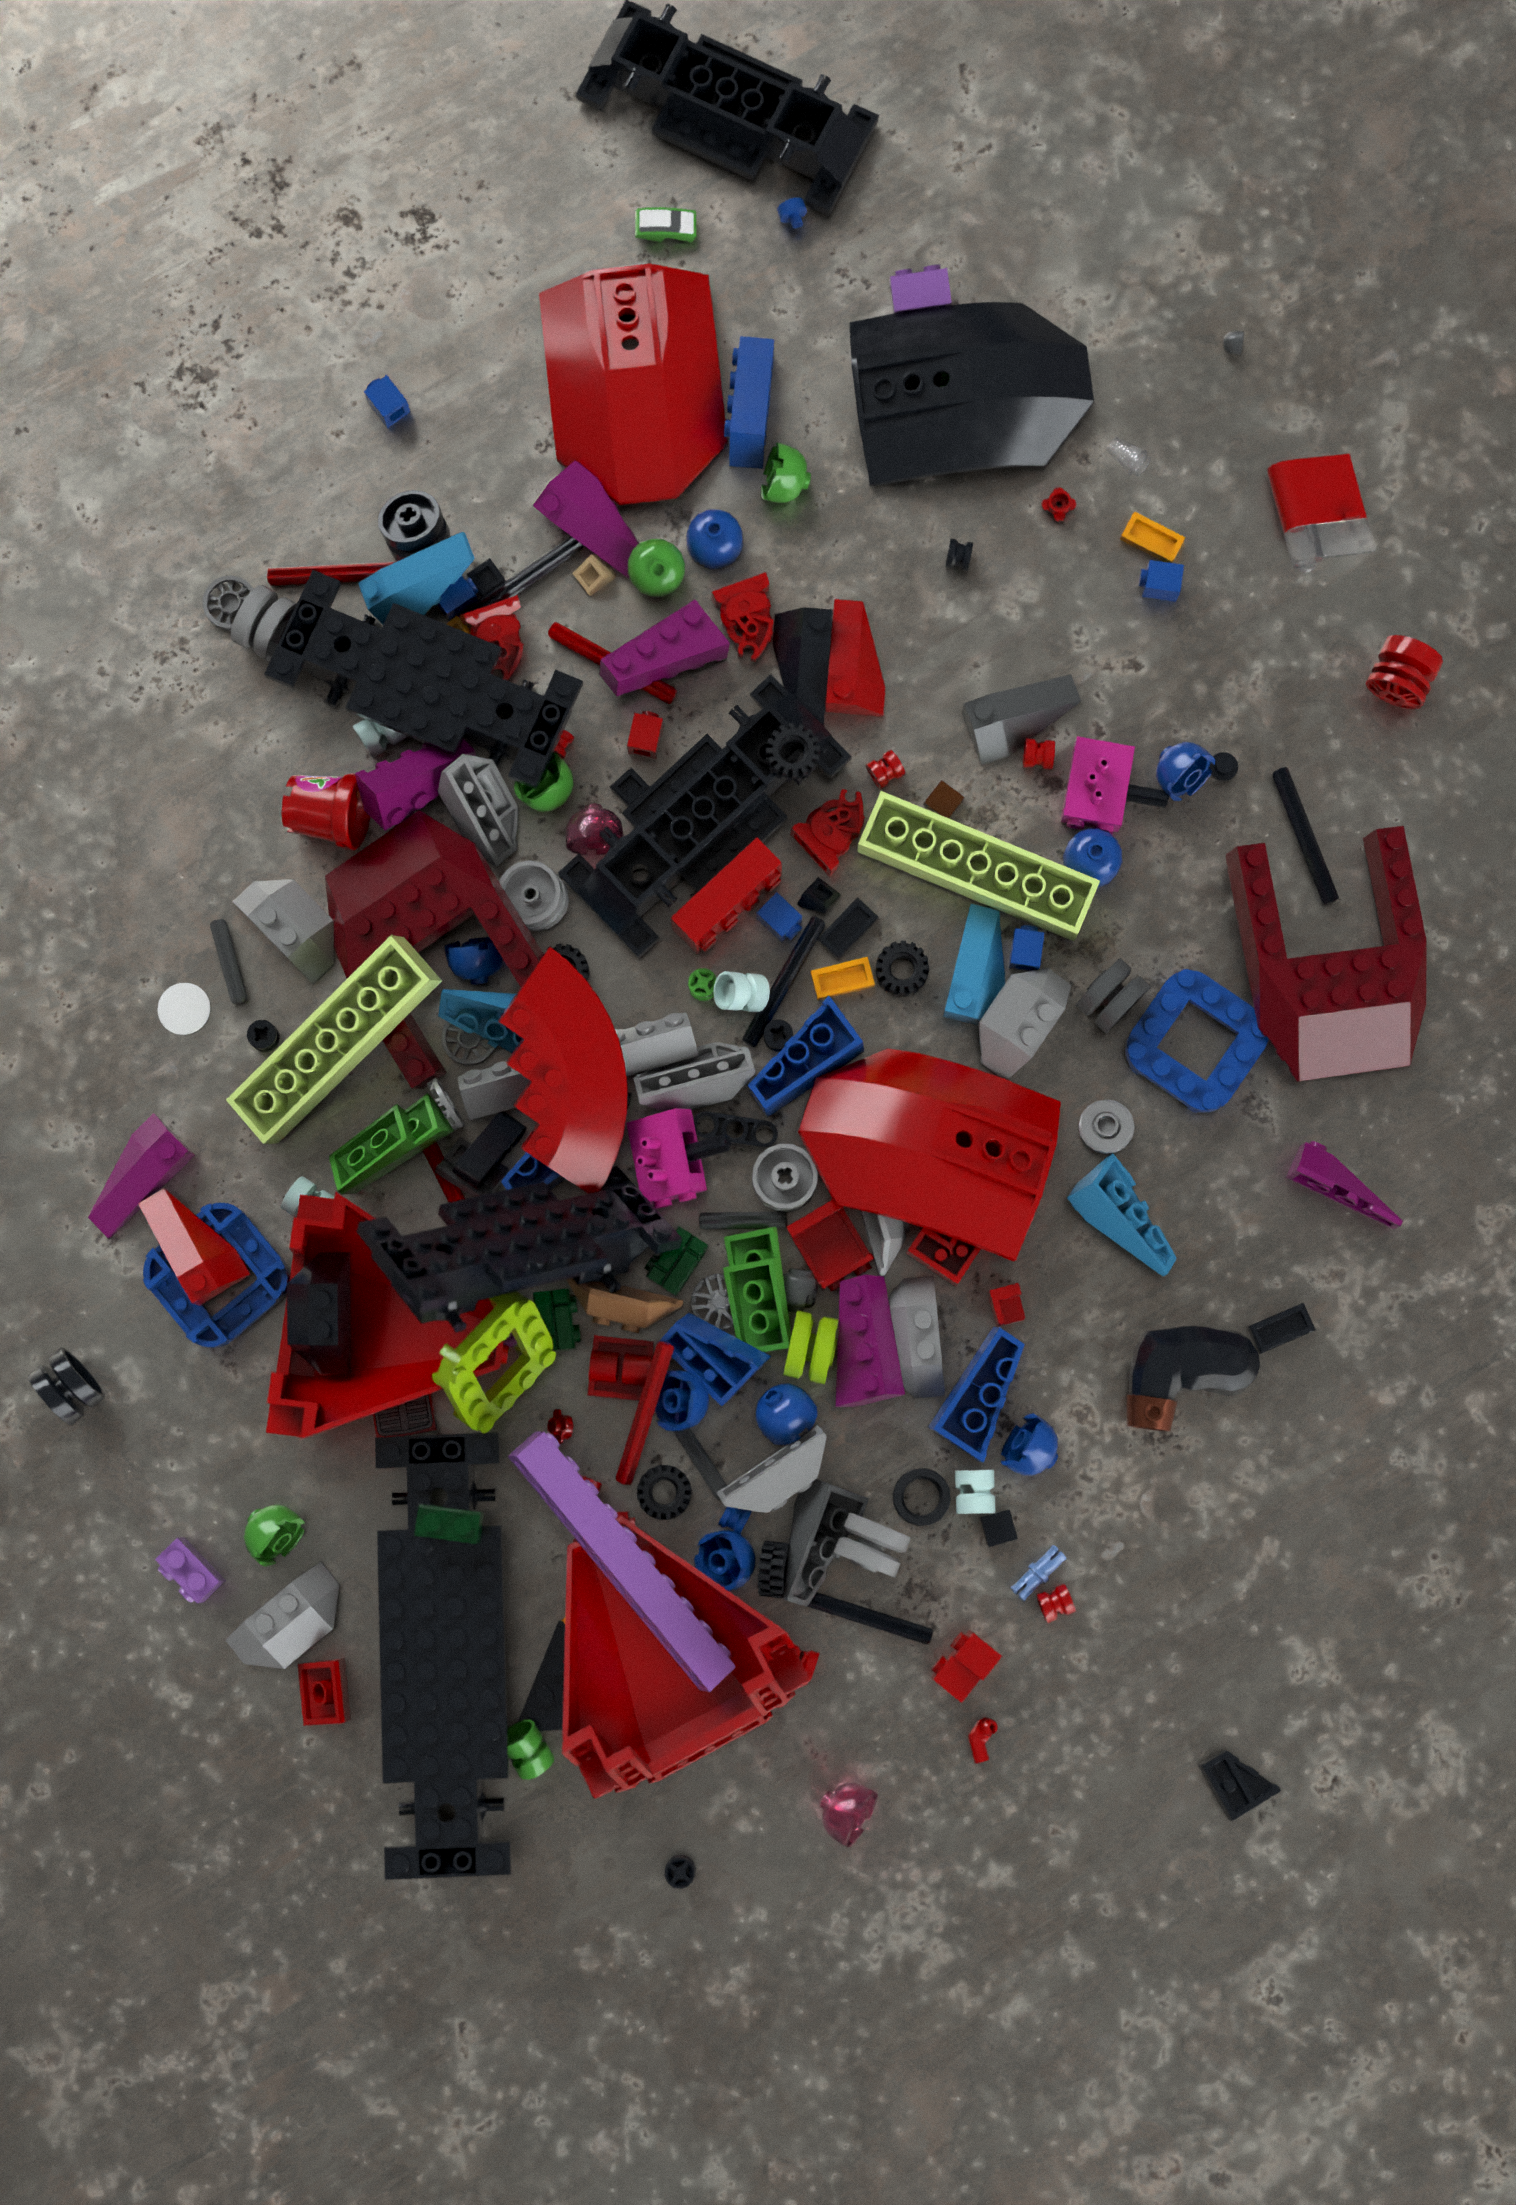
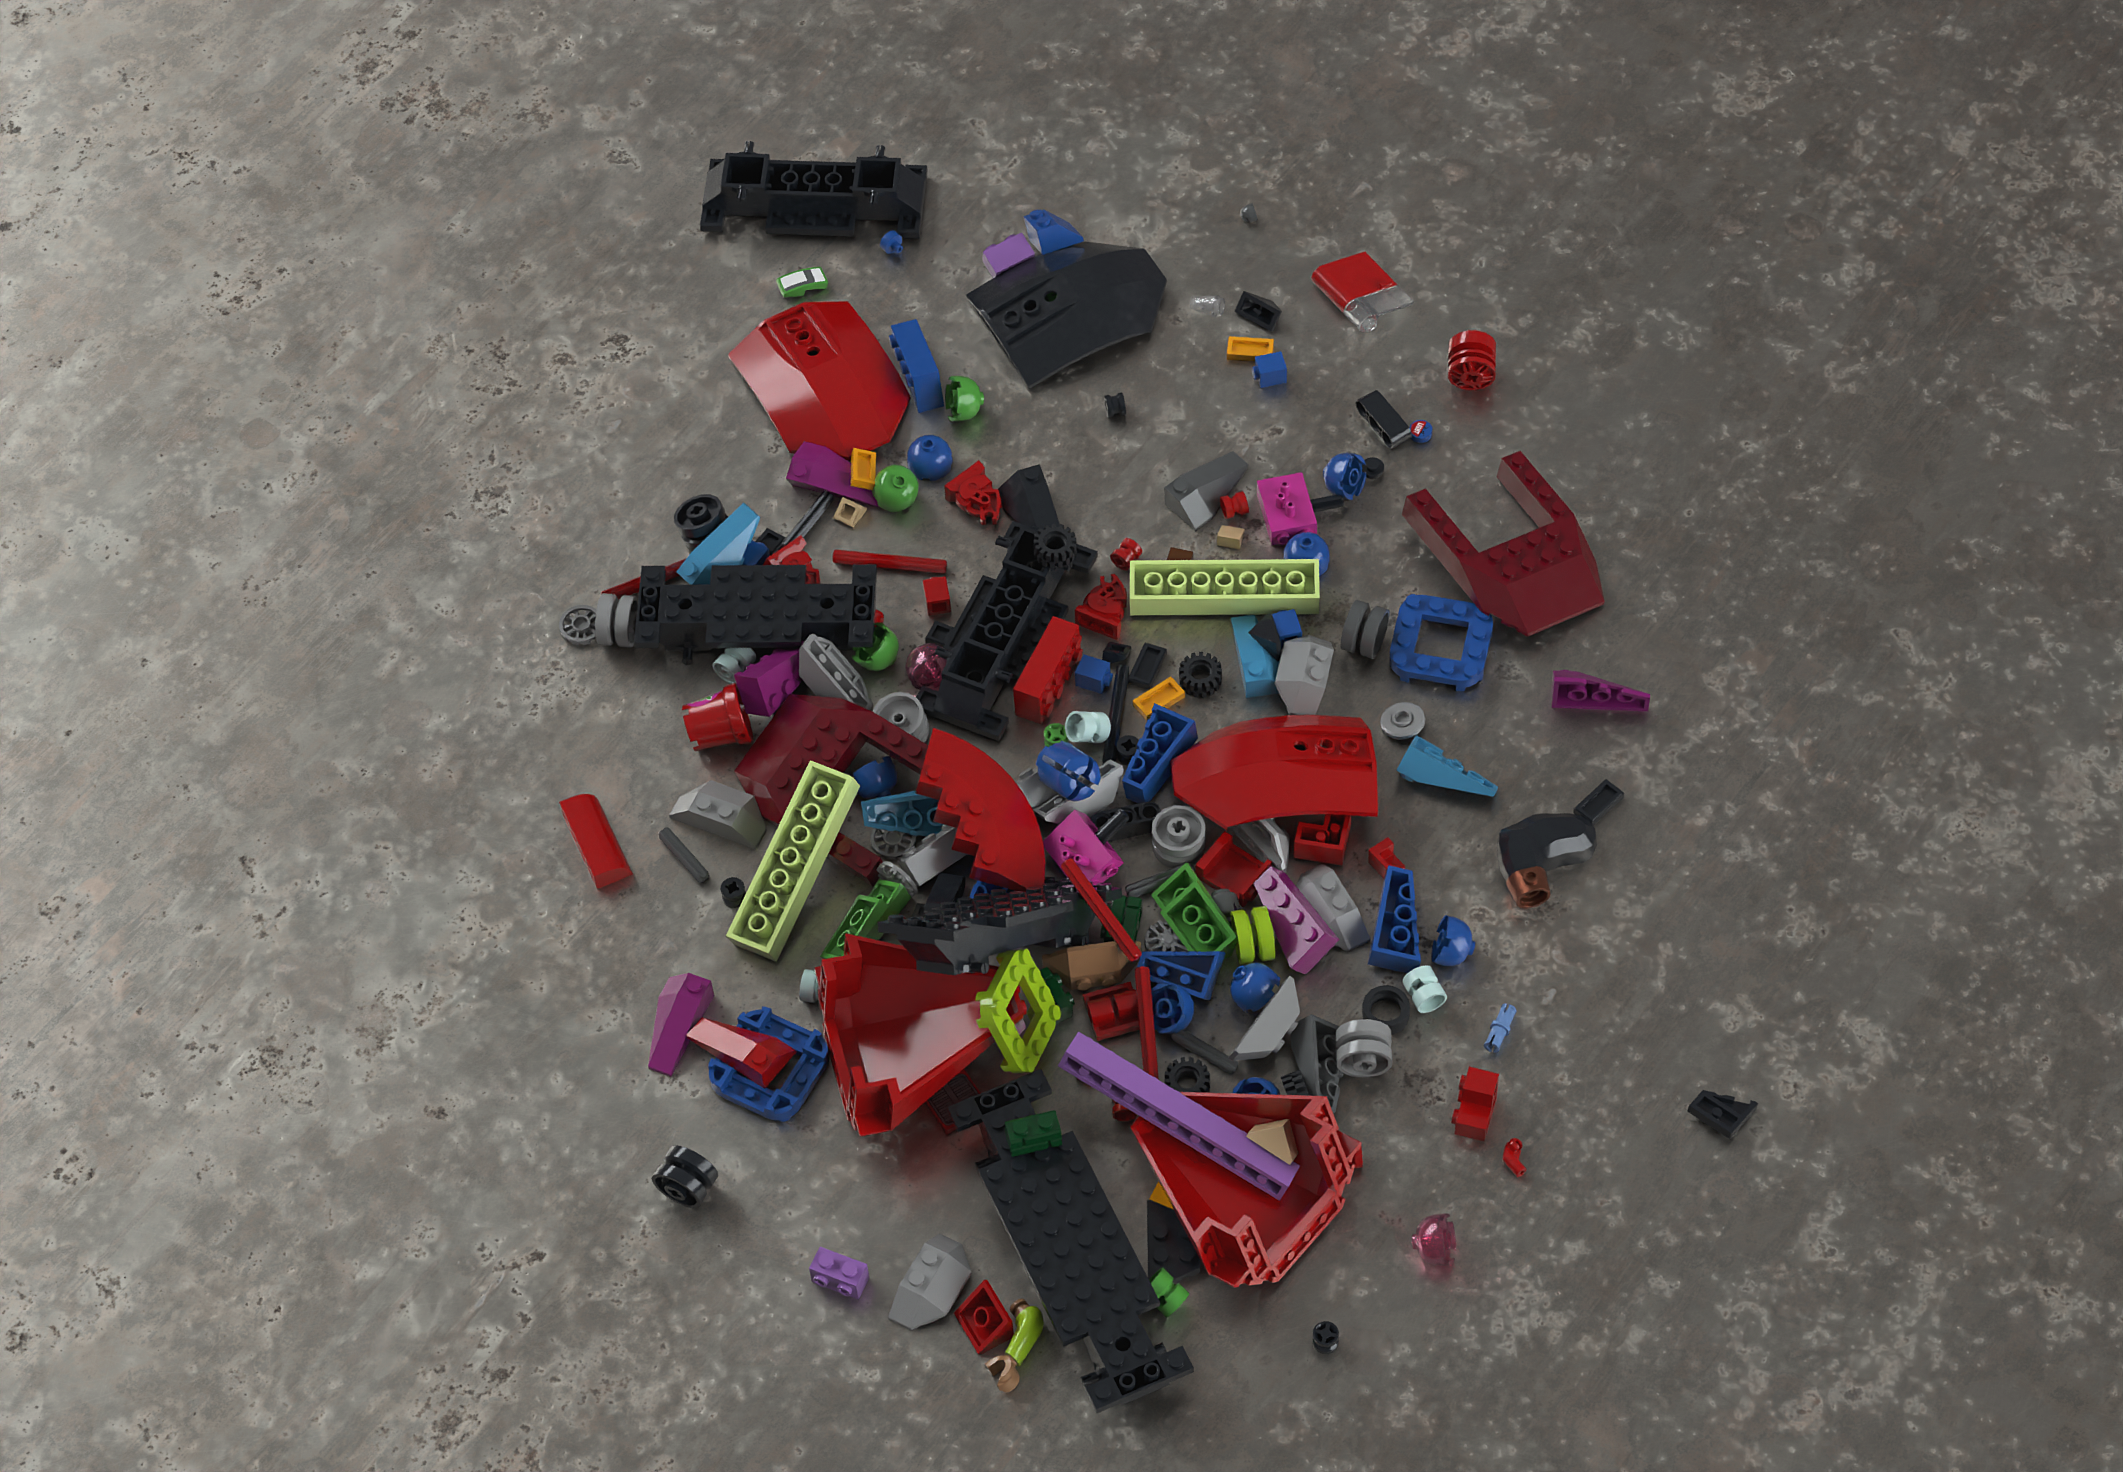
camera: 20 degrees left, 25 degrees down
white sticker [157,983,210,1035] -> none
bright green cylinder [244,1504,305,1567] -> none
black wedge [287,1252,352,1374] -> none
blue brick [364,375,411,428] -> none
magenta wedge [599,600,730,697] -> none
blue wheel [718,1507,752,1534] -> none
black axle [808,1592,933,1645] -> none
red wedge [825,599,885,717] -> none
black tile [980,1509,1018,1547] -> none
red wheel [1036,1584,1076,1623] -> none
red plate [1042,487,1076,521] -> none
black axle [1272,767,1339,905] -> none
none -> red brick [559,794,633,889]
none -> light orange tile [850,448,876,490]
none -> piece [985,1298,1044,1392]
none -> blue slope [1023,210,1084,255]
none -> blue cylinder [1036,741,1101,801]
none -> red axle [1061,858,1142,962]
none -> tan slope [1217,525,1245,549]
none -> black slope [1234,291,1282,332]
none -> tan slope [1246,1119,1298,1165]
none -> black slope [1248,613,1281,661]
none -> black beam [1355,390,1412,449]
none -> tile [1410,420,1432,443]

